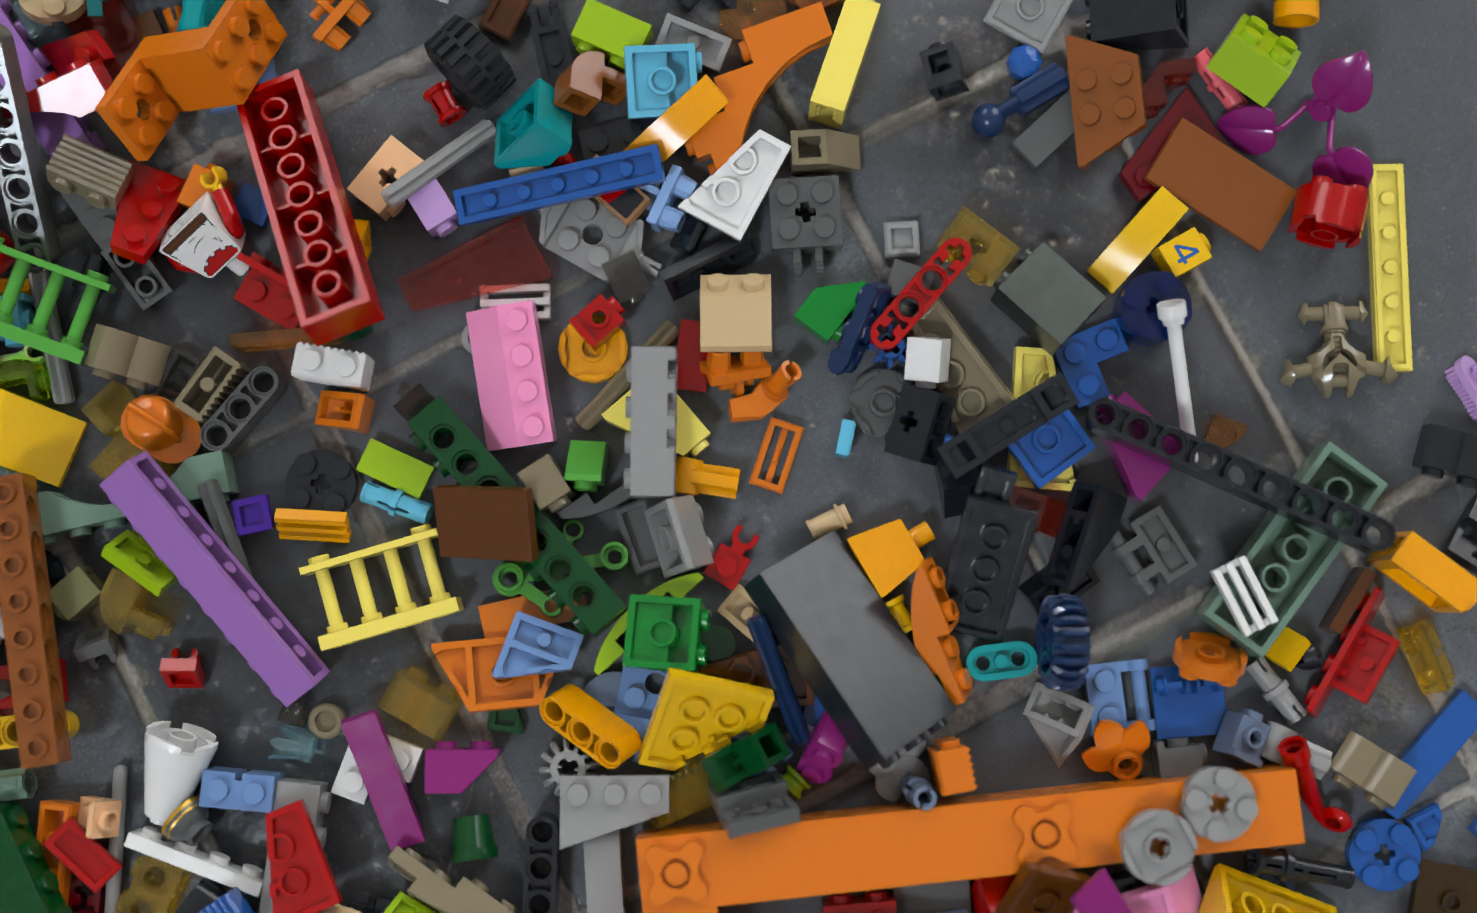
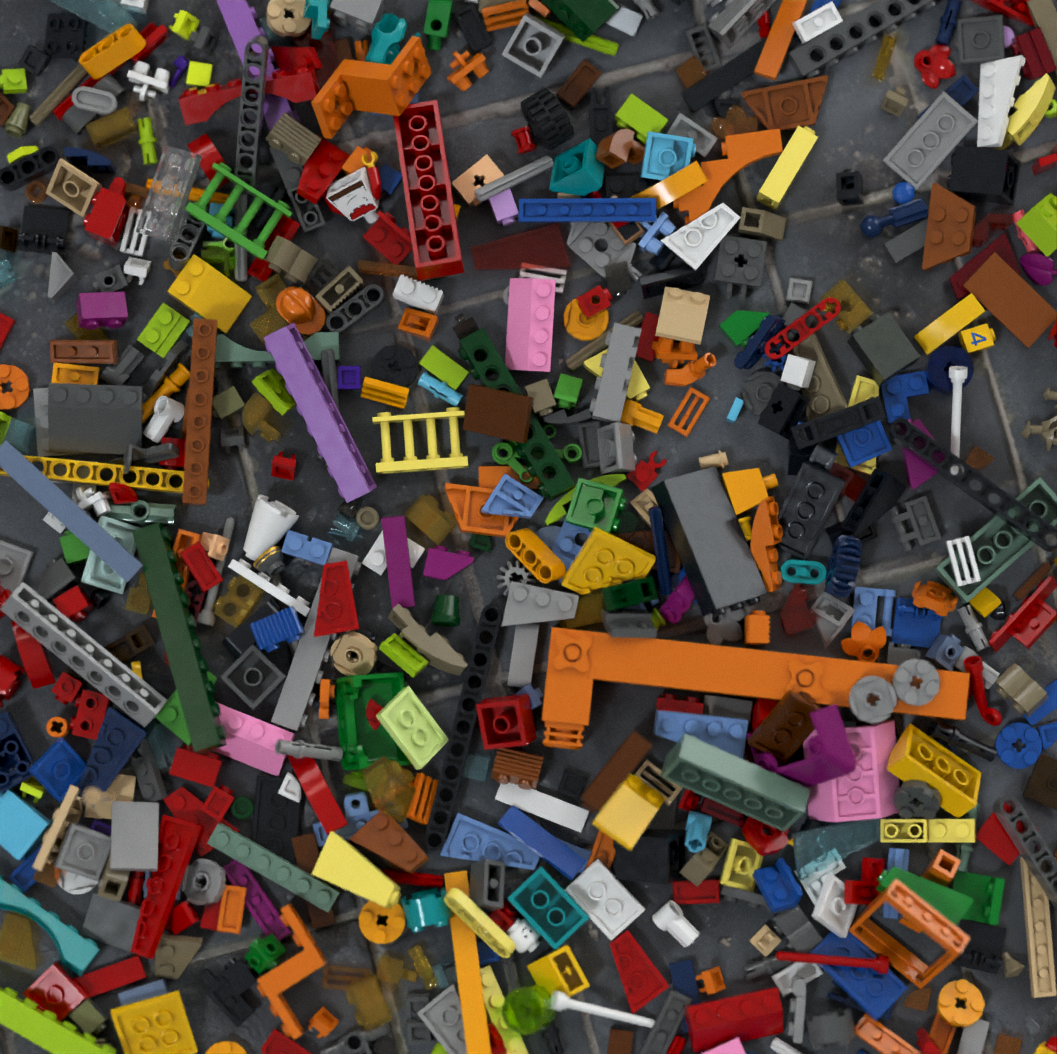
camera: 10 degrees right, 0 degrees up
sand blue pin [899,773,937,811] -> none
none -> red plate [247,215,300,283]
none -> clear red slope [779,583,816,636]

